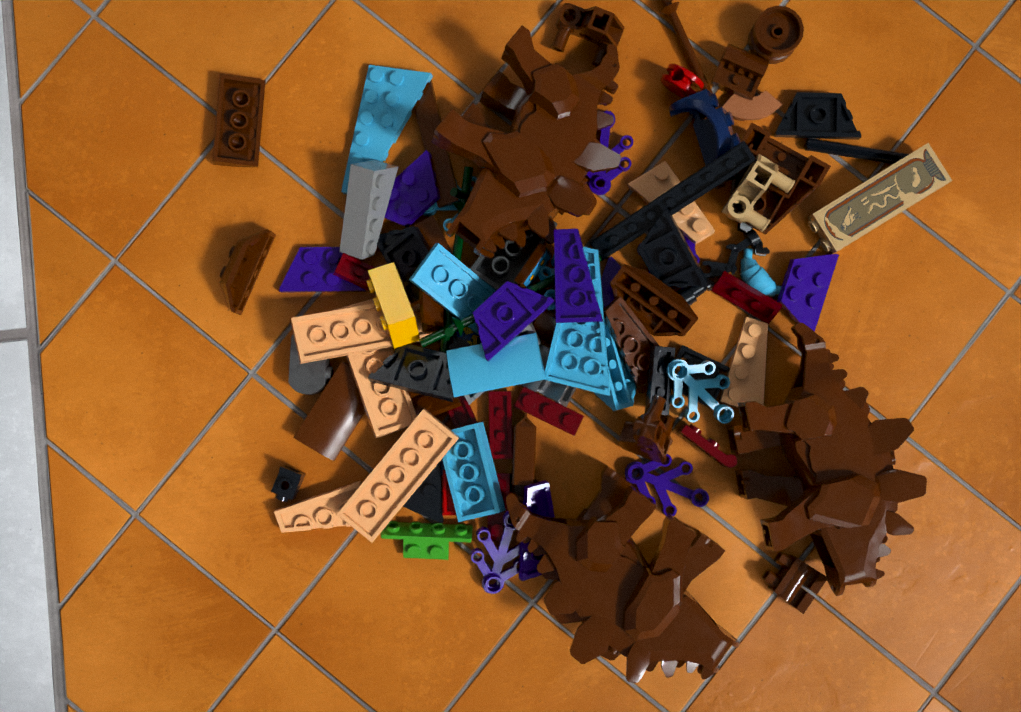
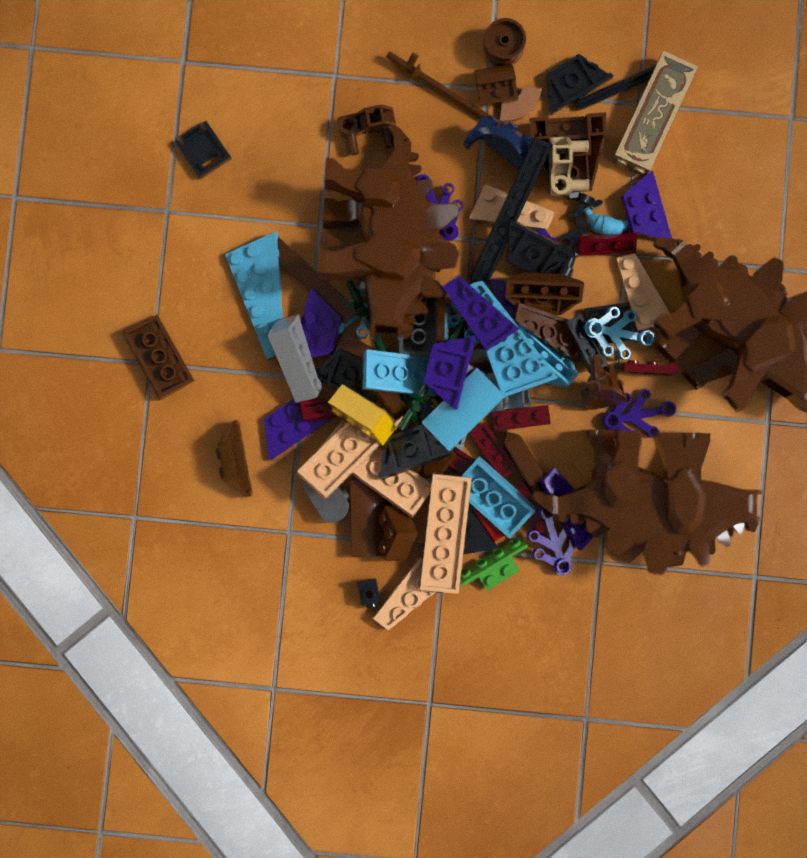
camera: 30 degrees left, 0 degrees up
red head [660,63,704,98] -> none
reddish brown hips [762,551,827,614] -> none
none -> reddish brown brick [379,506,418,561]

